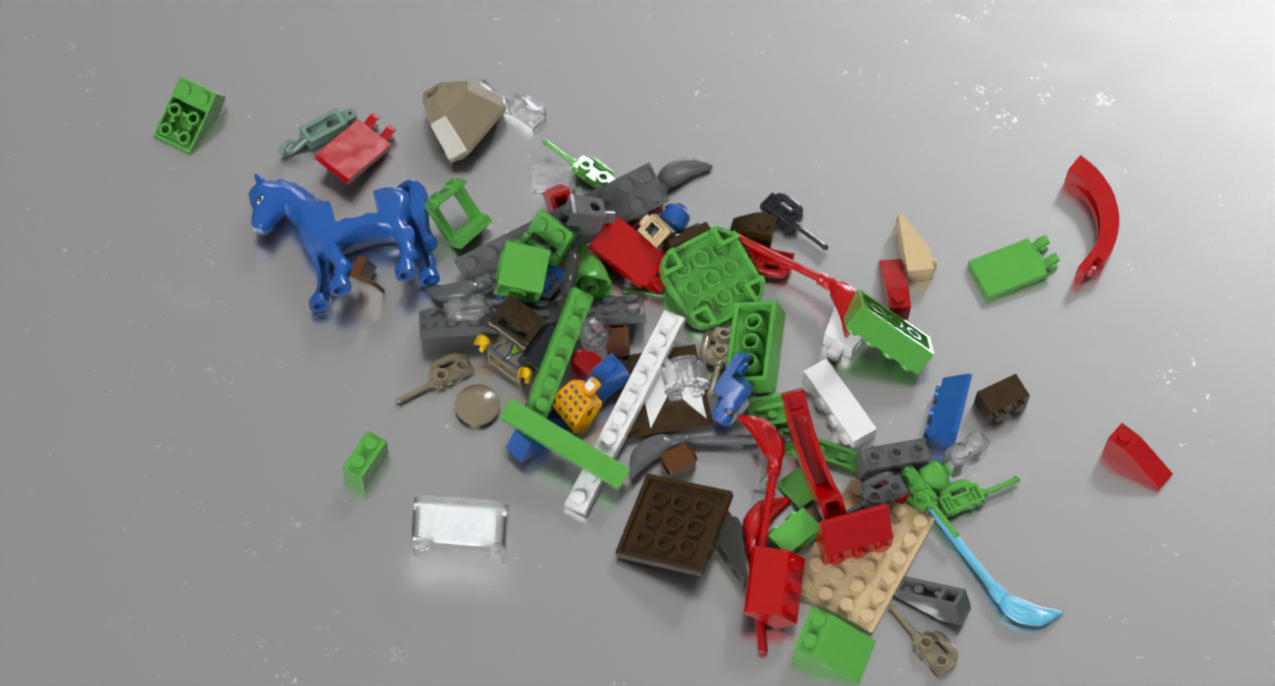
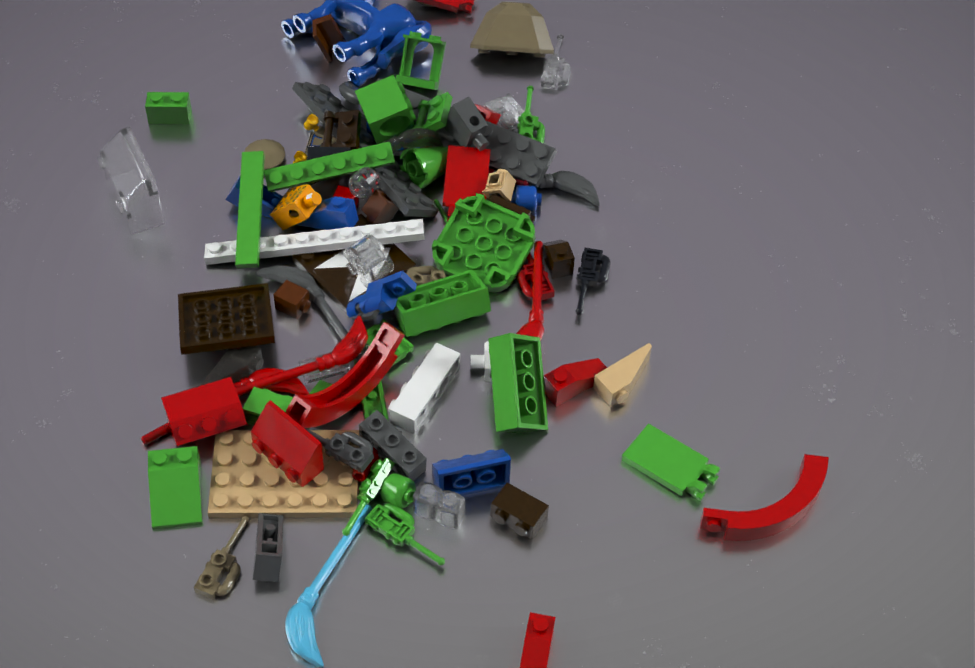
camera: 60 degrees right, 10 degrees down
dark tan piece [395,352,474,404] -> none
clear piece [444,294,521,321] -> none

